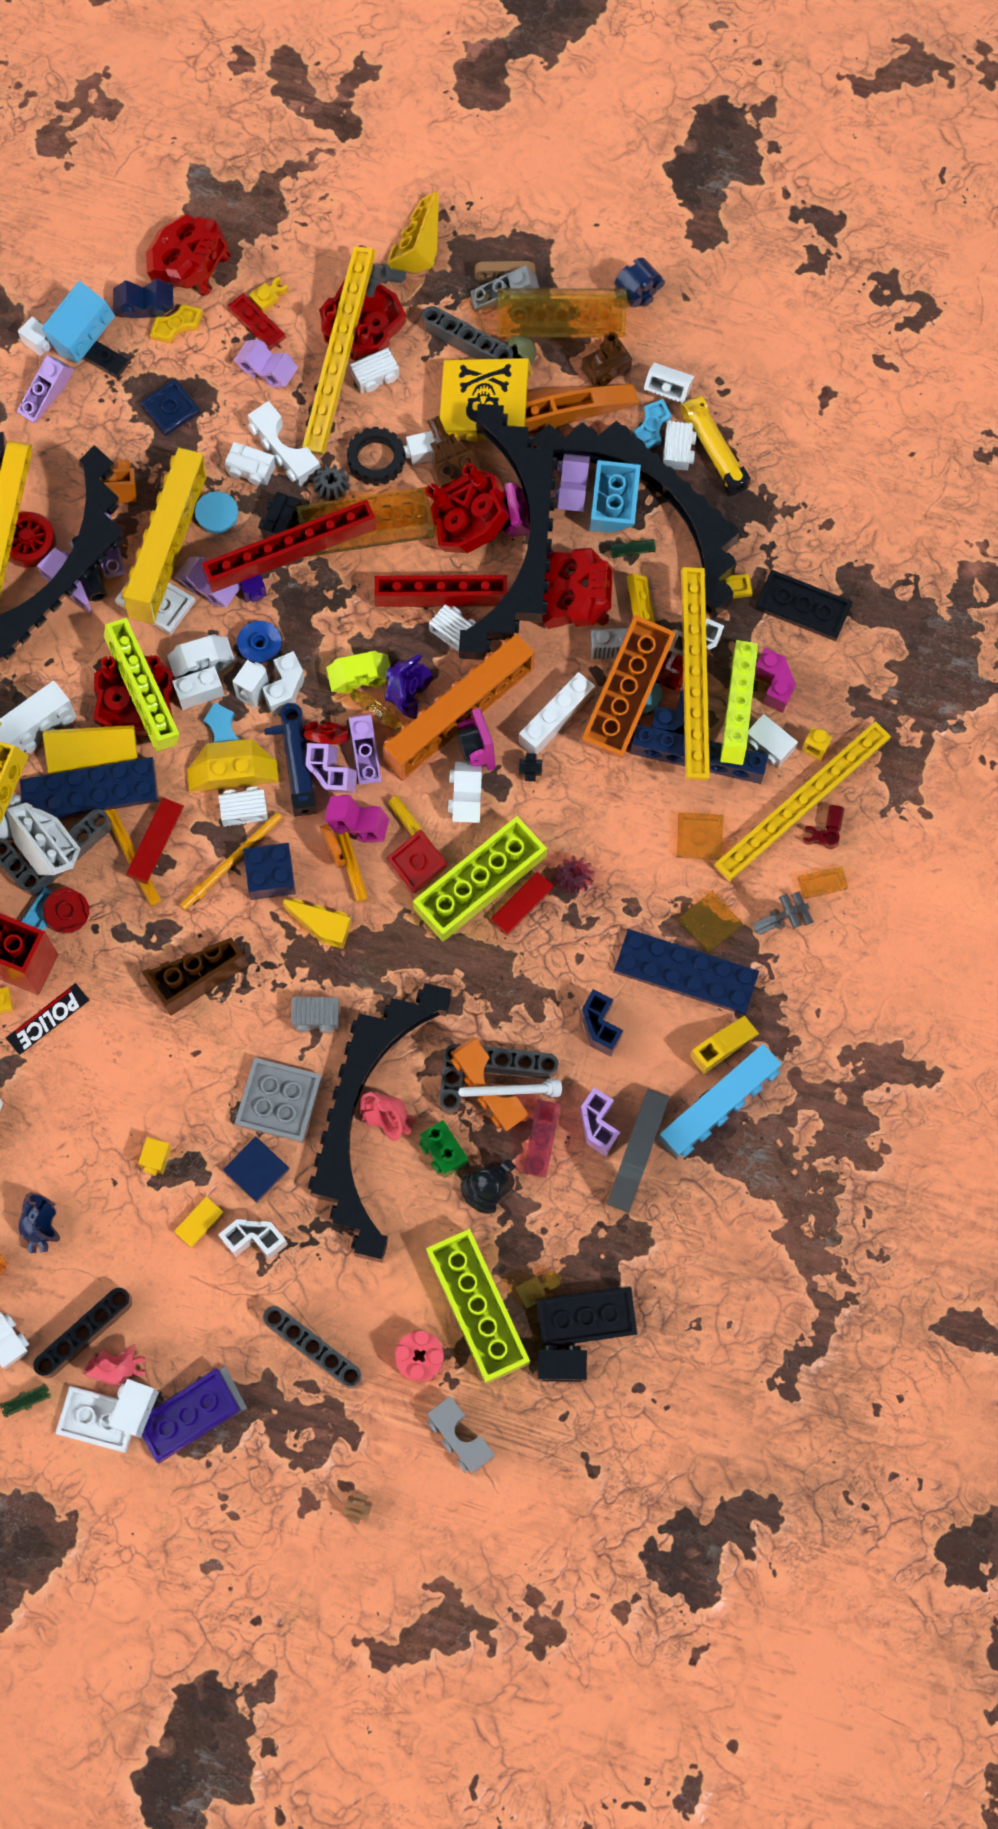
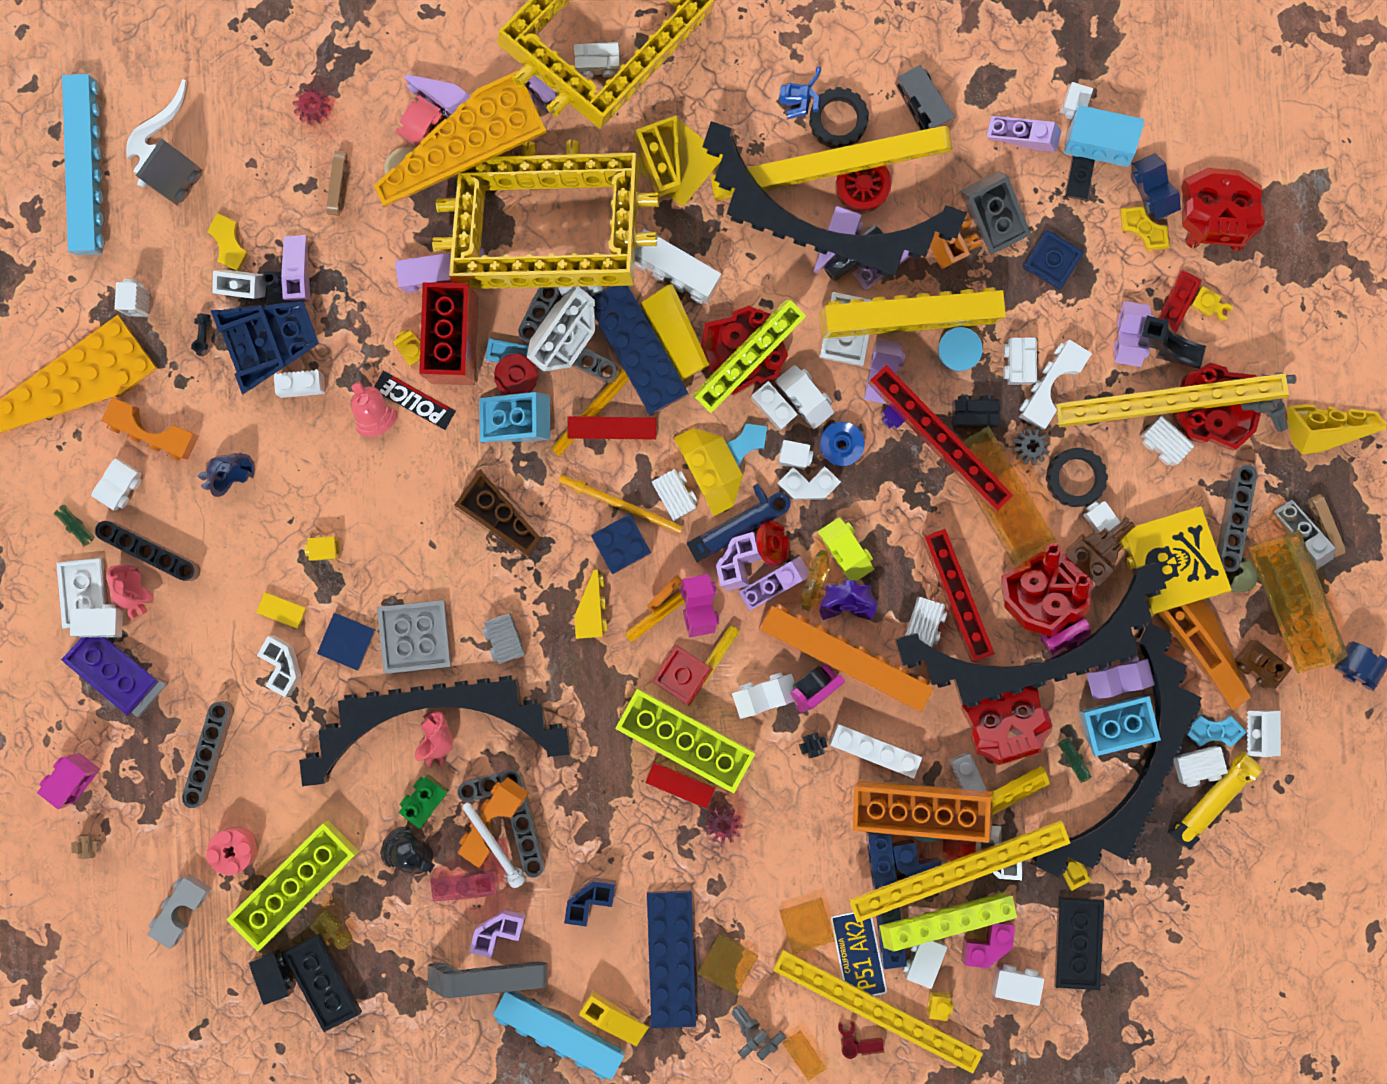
camera: 70 degrees right, 15 degrees up
none -> dark pink brick [37,753,101,810]
none -> coral helmet [350,381,397,437]
none -> medium azure slope [479,392,550,442]
none -> dark blue sticker [831,912,887,996]
none -> dark grey slope [960,171,1031,255]
none -> white brick [991,964,1044,1006]
none -> black arch [1138,315,1206,369]

